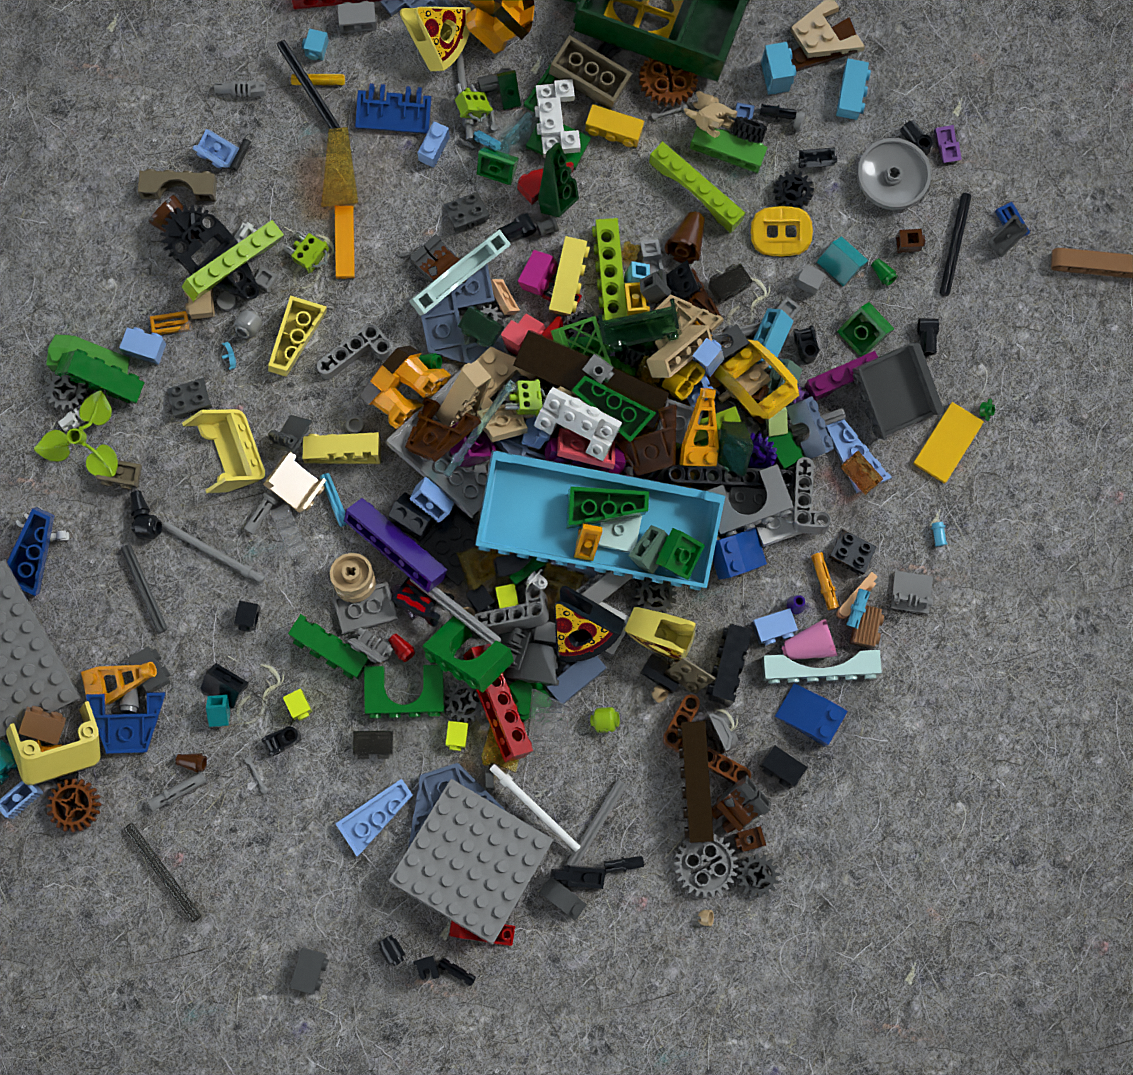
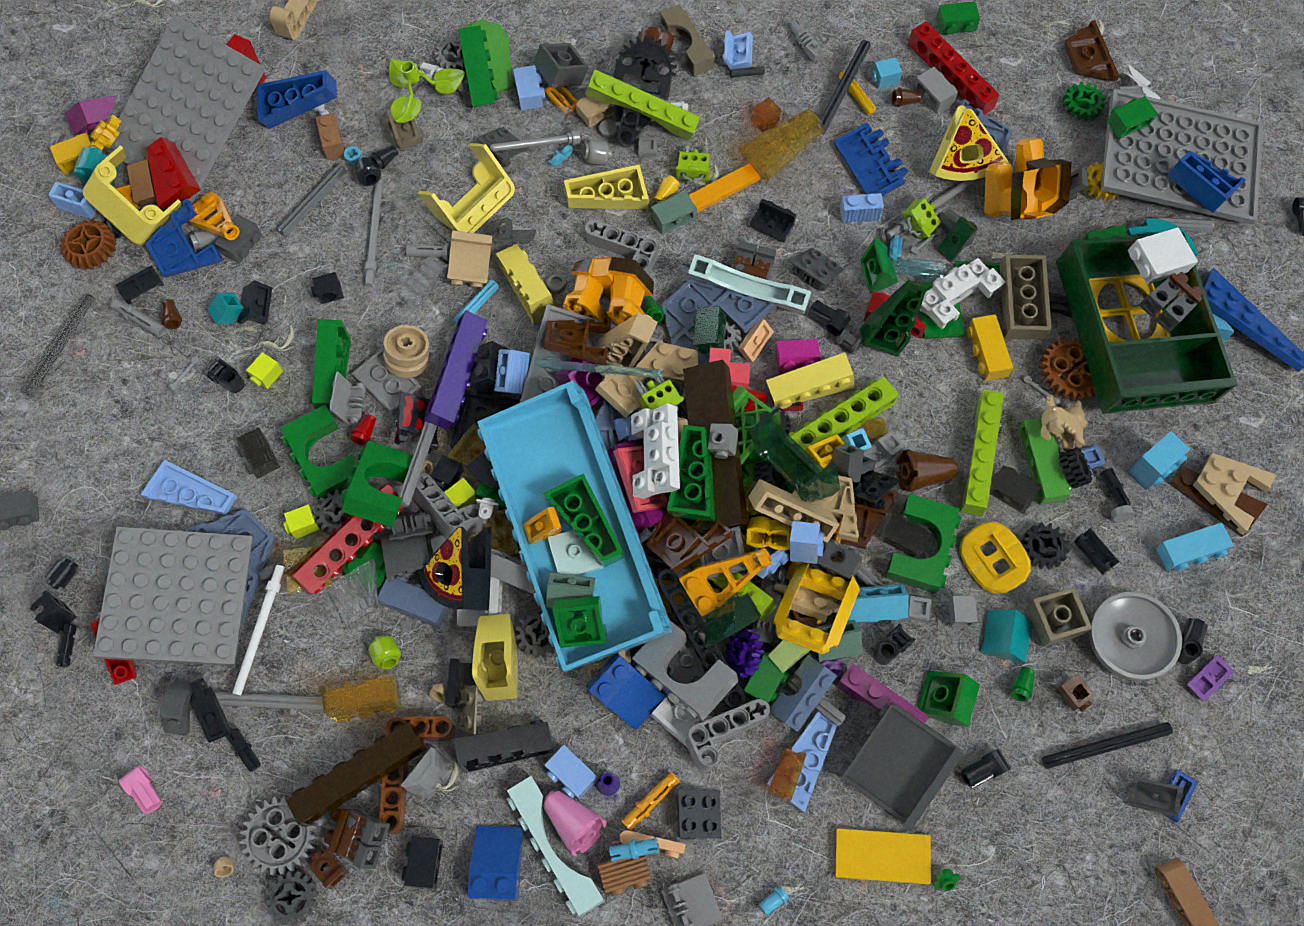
camera: 70 degrees right, 10 degrees down
none -> black hinge [116,265,164,304]
none -> bright pink piece [119,765,163,815]
none -> red wedge [146,137,201,209]
none -> medium nougat brick [316,112,345,161]
none -> clear yellow wedge [321,676,402,723]
none -> medium azure bush [344,146,363,166]
none -> light grey piece [490,129,580,152]
none -> dark grey brick [533,43,589,87]
none -> sand green brick [651,191,697,235]
none -> yellow cone [654,175,680,202]
none -> clear orange brick [750,97,781,132]
none -> black bracket [750,199,796,242]
none -> green arch [885,494,961,594]
none -> reddish brown cone [891,88,921,107]
none -> clear smoke brick [989,465,1041,514]
none -> dark tan brick [1026,587,1092,647]

